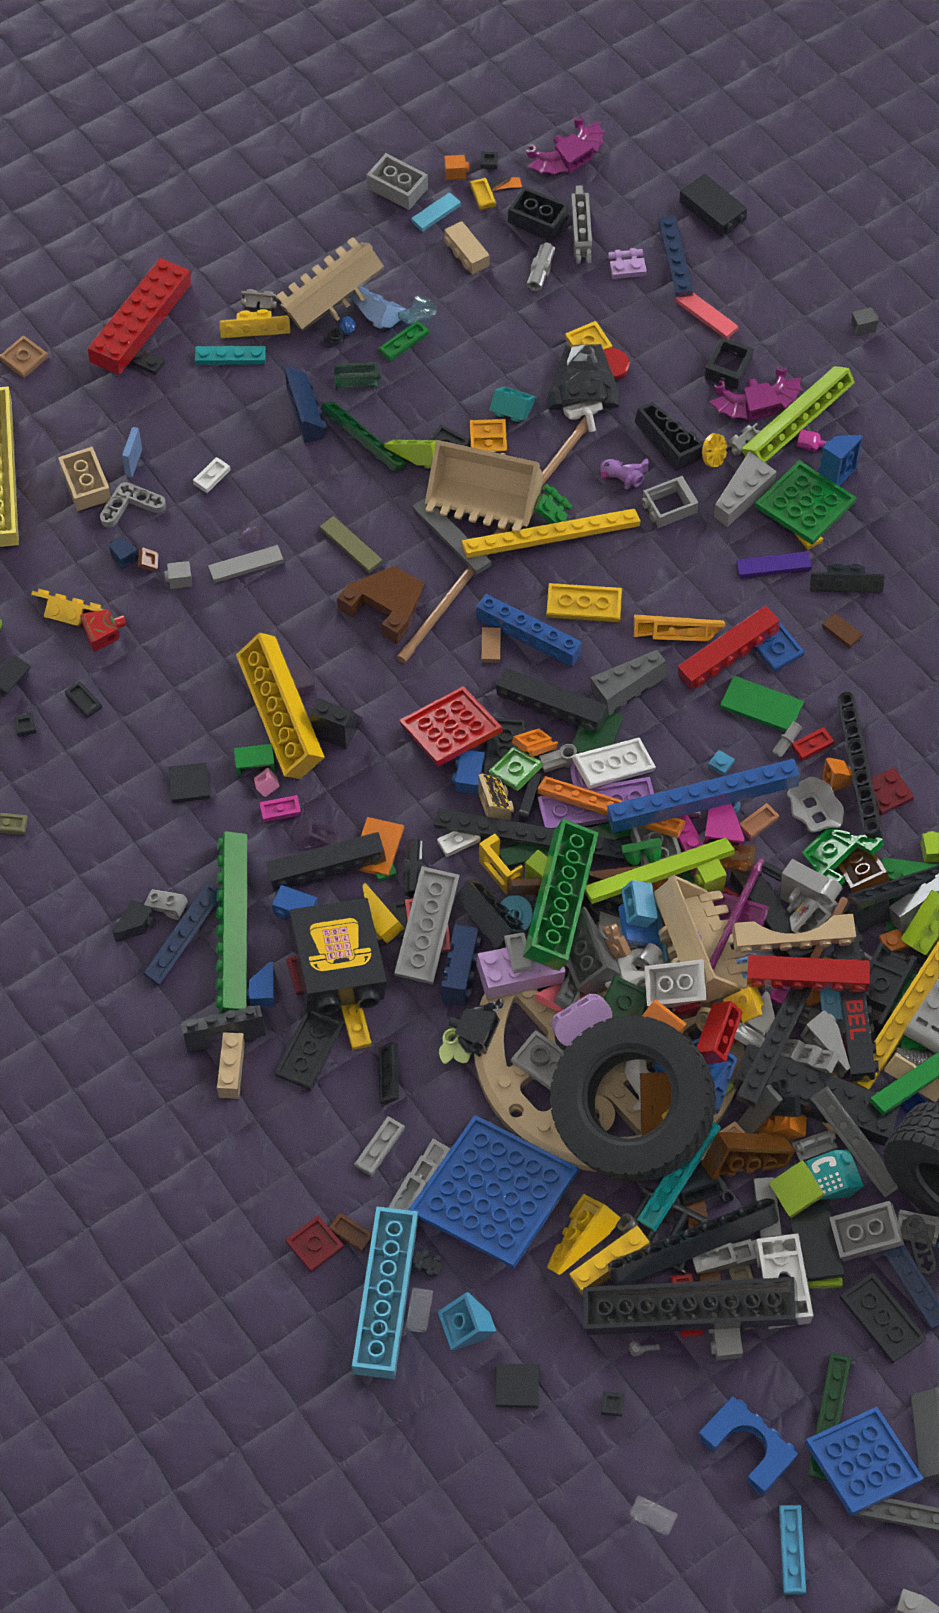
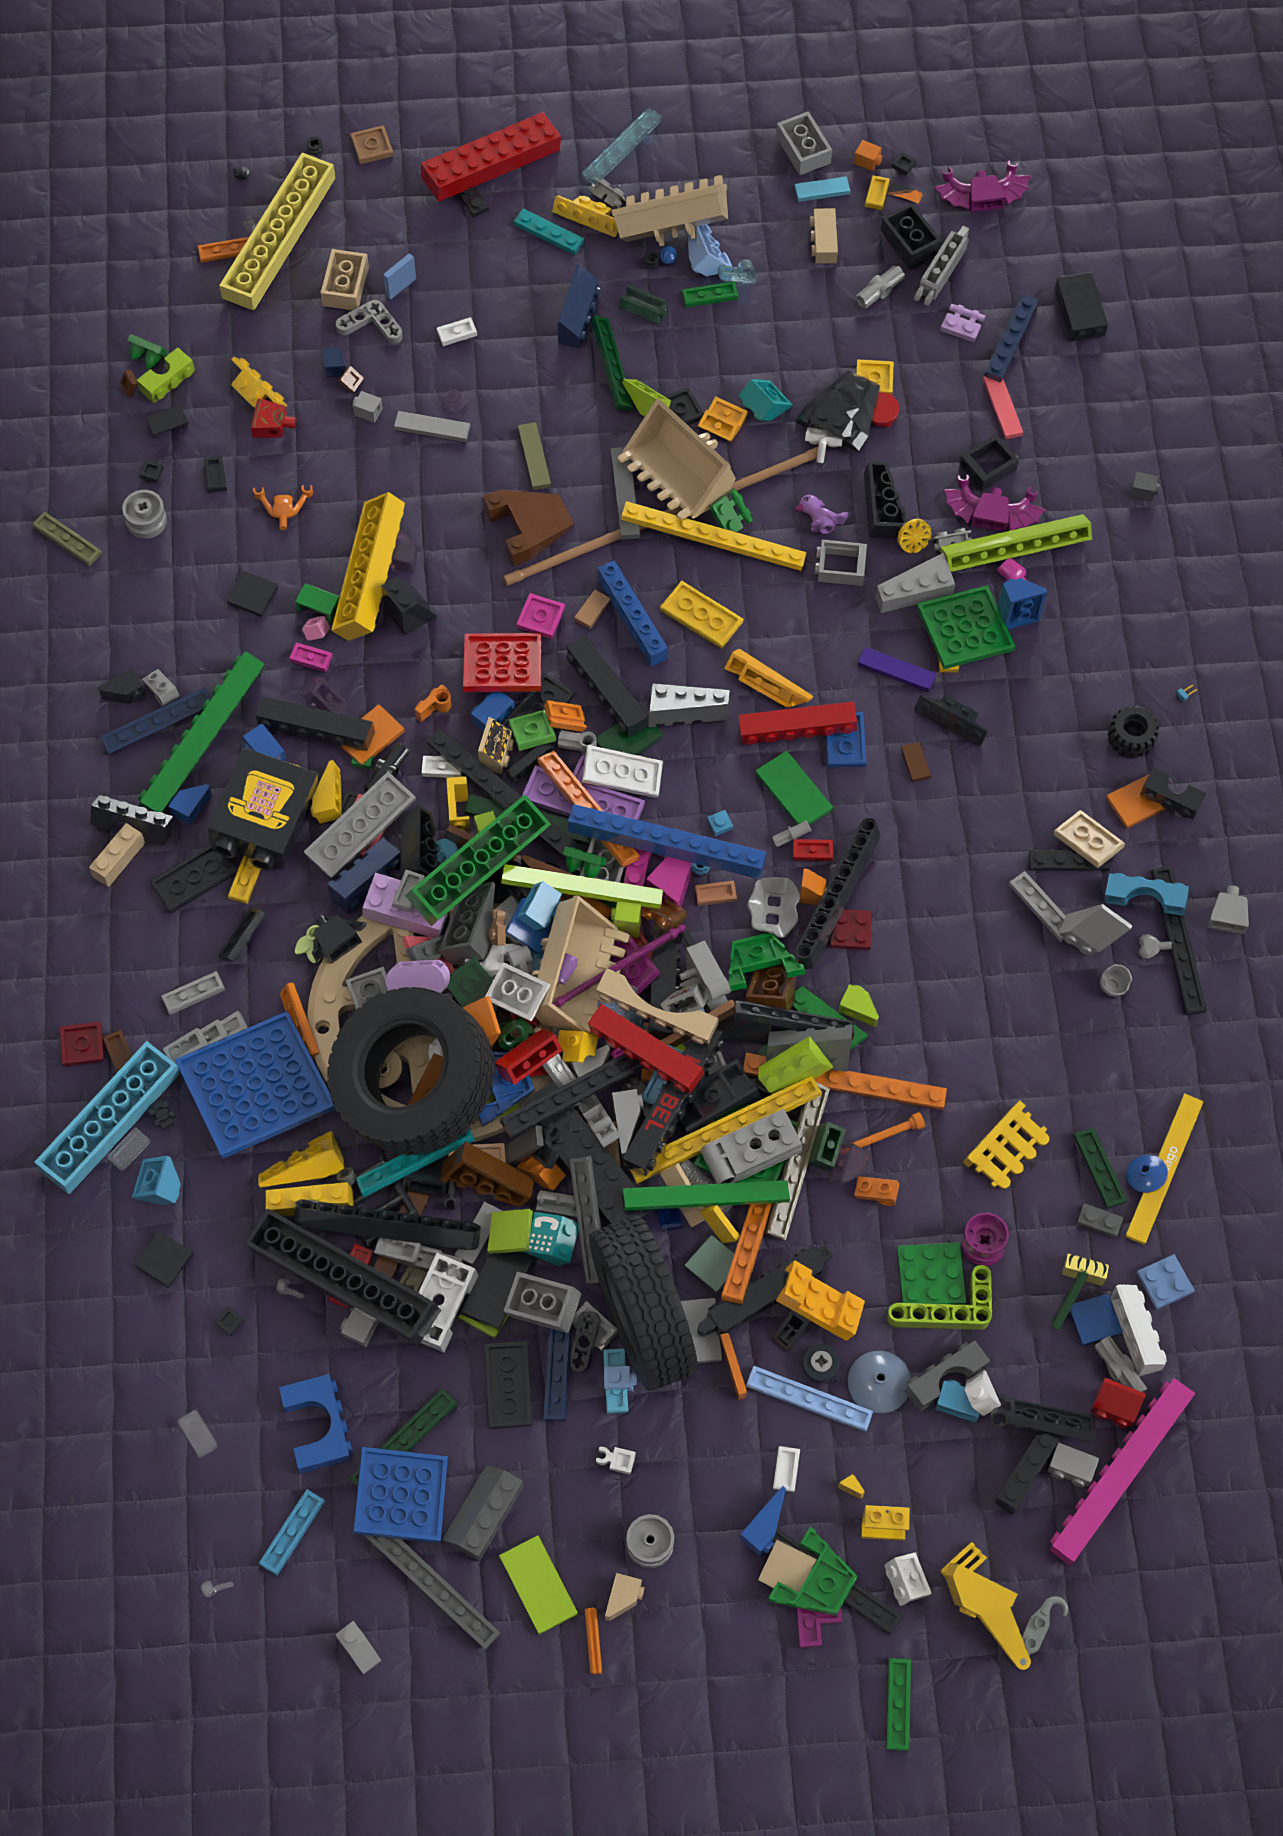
camera: 30 degrees right, 5 degrees up
none -> light grey wheel [122,490,167,539]
none -> orange piece [253,485,313,530]
none -> orange tile [280,983,320,1060]
none -> orange plate [415,684,452,723]
none -> dark green piece [497,1016,534,1052]
none -> dark pink plate [516,593,565,639]
none -> clear light blue tile [582,107,662,185]

